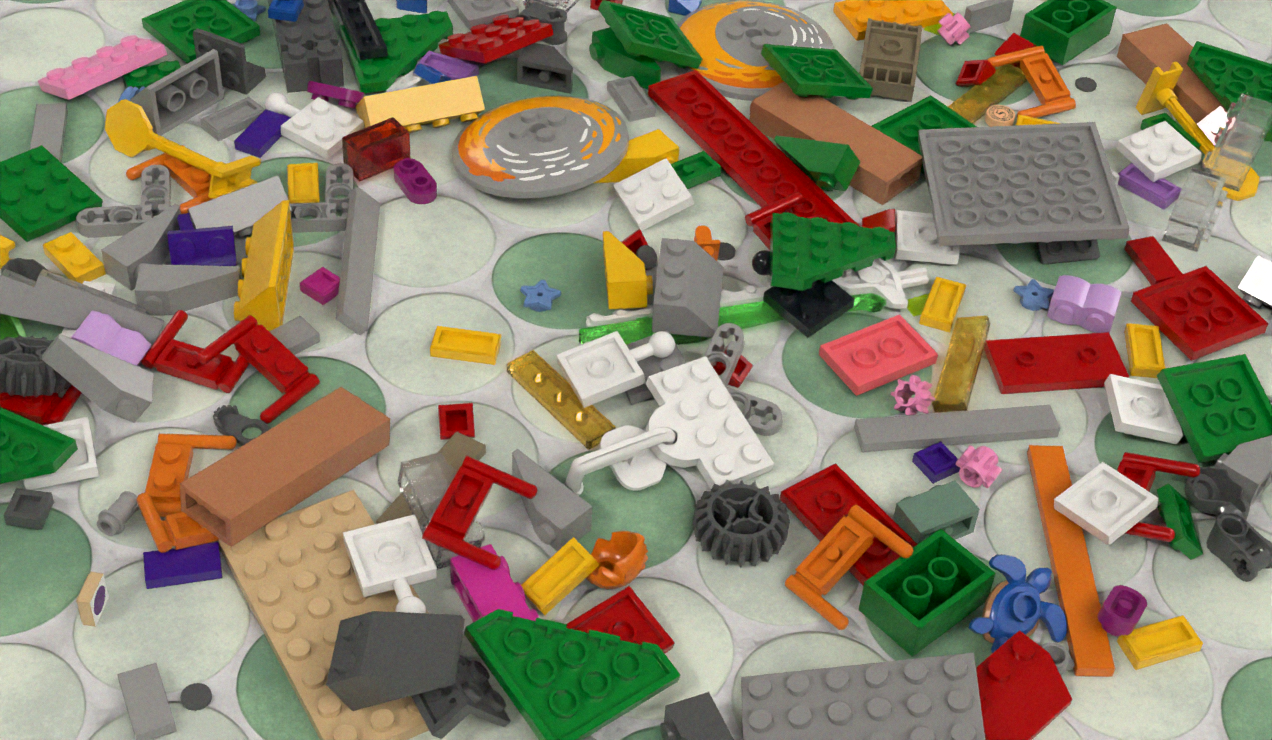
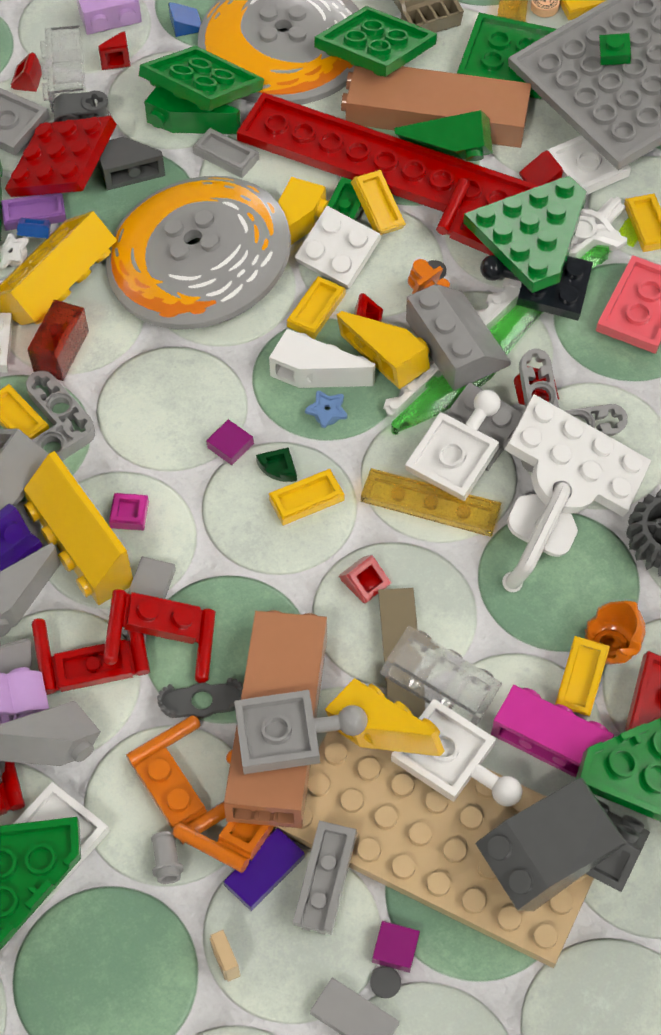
camera: 30 degrees left, 15 degrees up
dark grey plate [4,488,54,529] -> none
light grey tile [336,186,380,335] -> none
magenta plate [394,158,437,204] -> none
red plate [422,456,538,570] -> none
light grey slope [512,449,592,551] -> none
dark grey piece [636,245,657,270] -> none
none -> magenta tile [206,419,254,465]
none -> light grey plate [234,690,368,774]
none -> dark green tile [256,447,297,482]
none -> white slope [269,329,375,388]
none -> yellow tile [287,276,346,339]
none -> light grey hinge [293,820,357,935]
none -> yellow slope [325,678,445,756]
none -> yellow tile [351,170,406,235]
none -> magenta tile [372,921,420,973]
none -> green plate [599,33,631,65]

